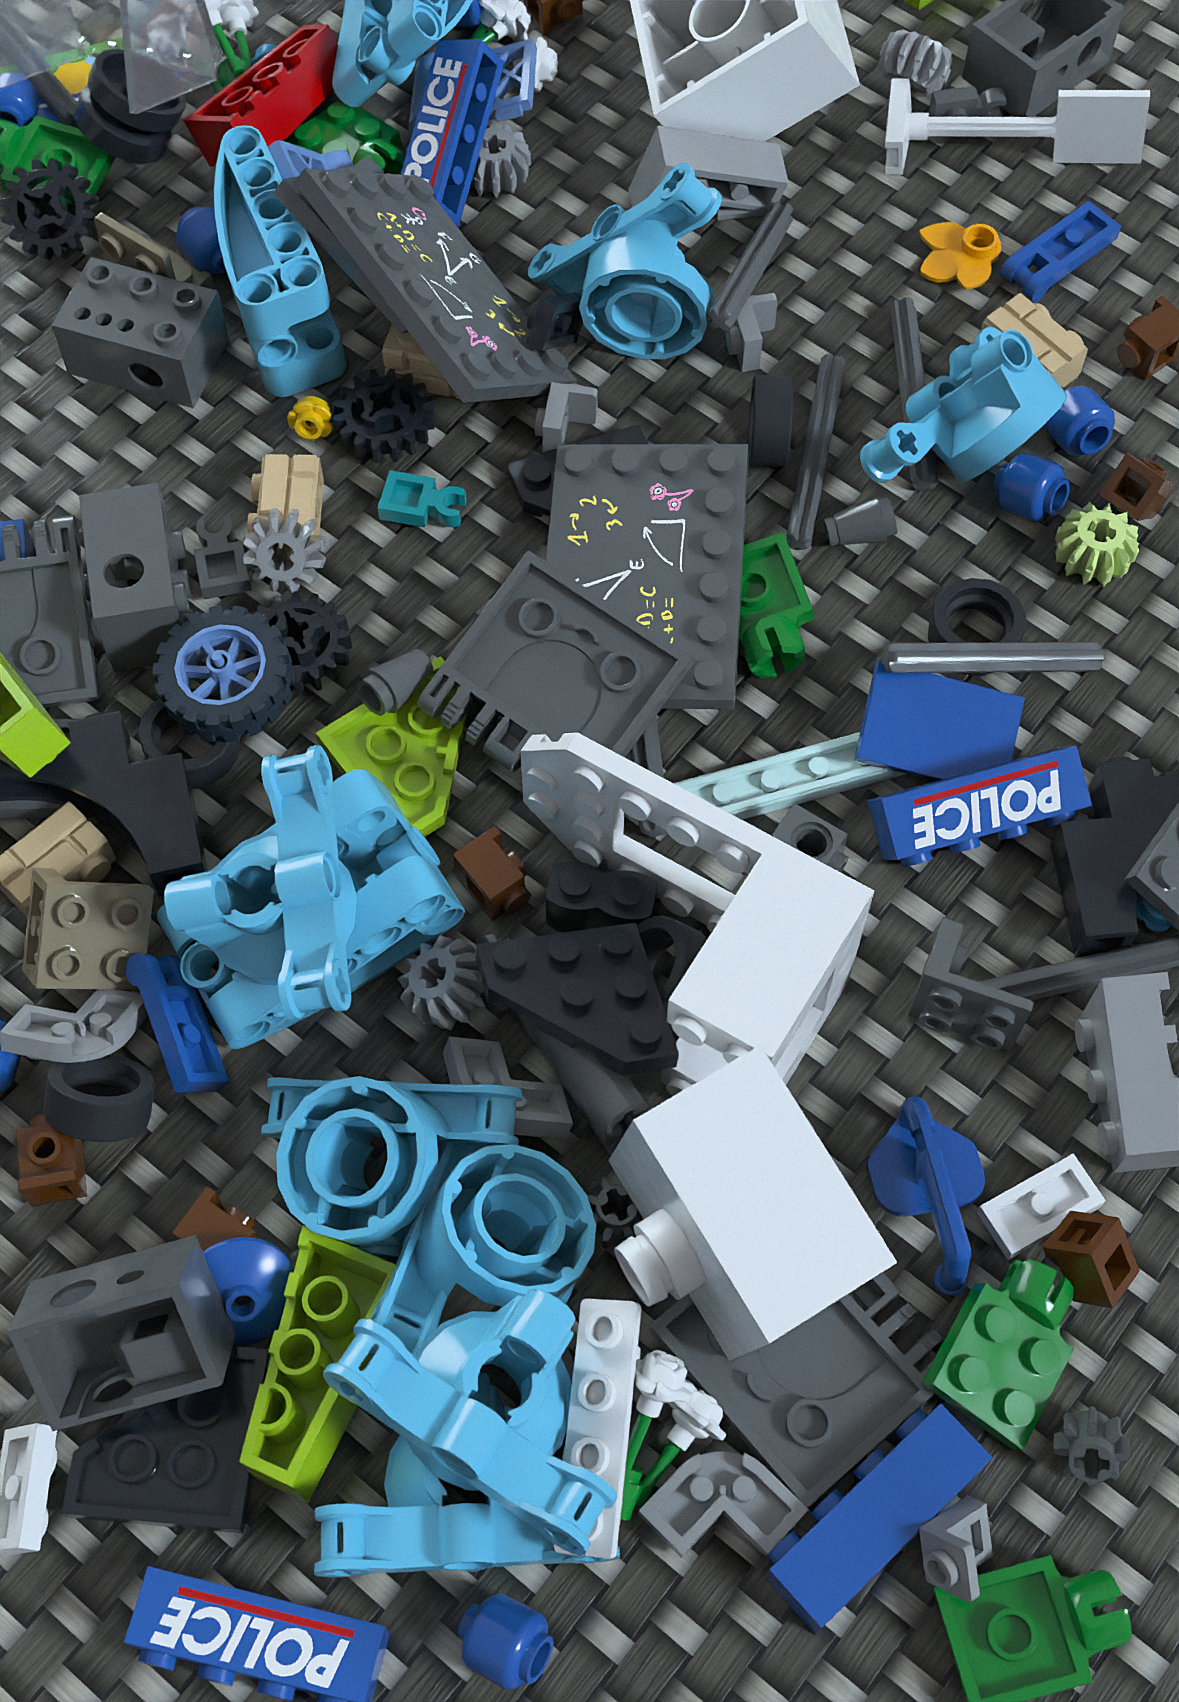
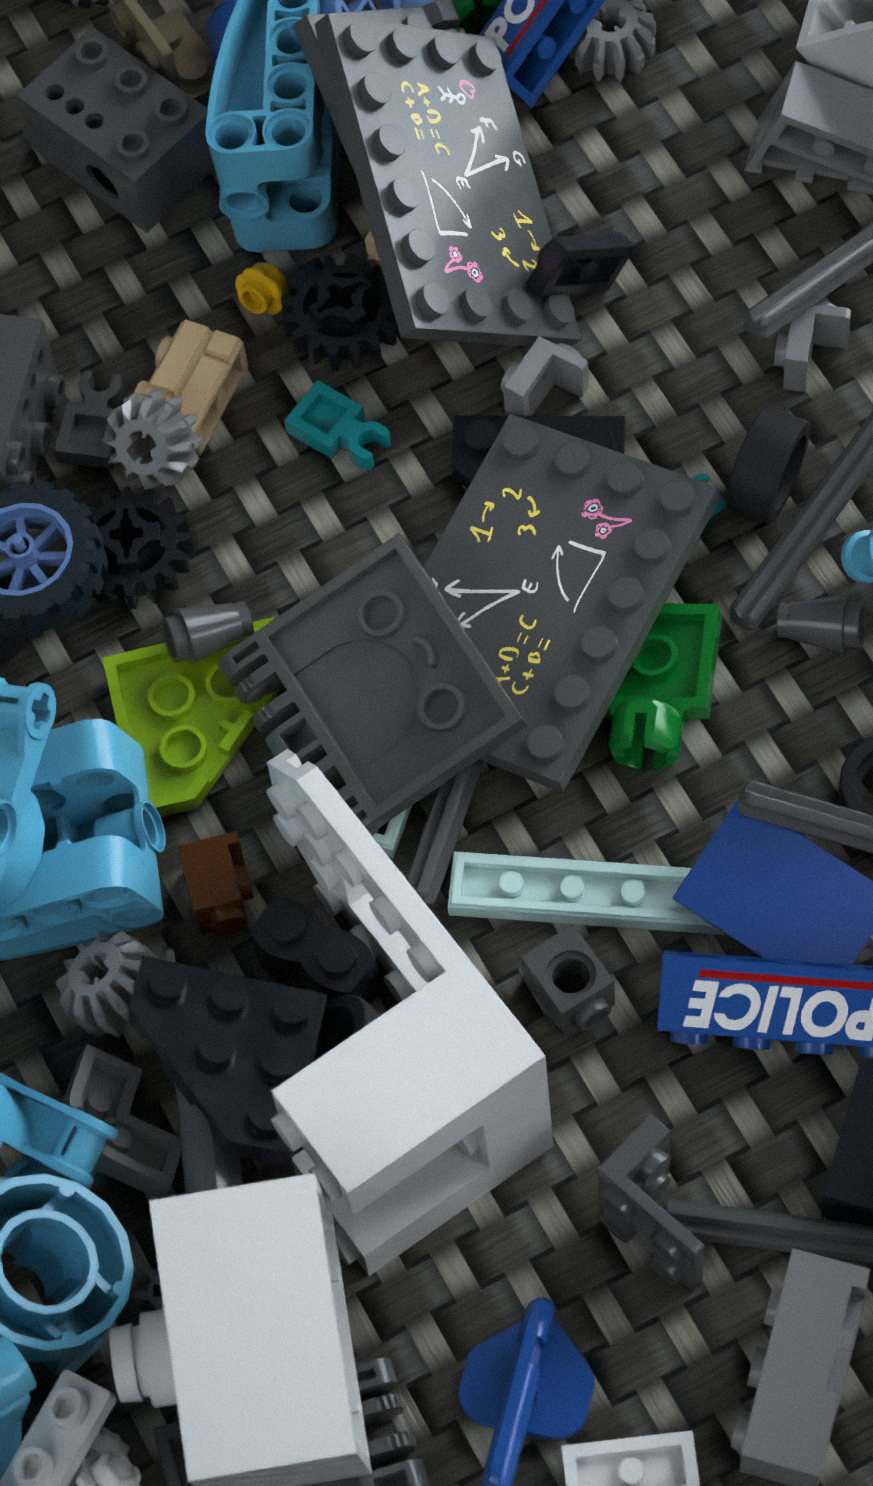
camera: 30 degrees right, 0 degrees up
medium azure piece [528,163,722,359] -> none

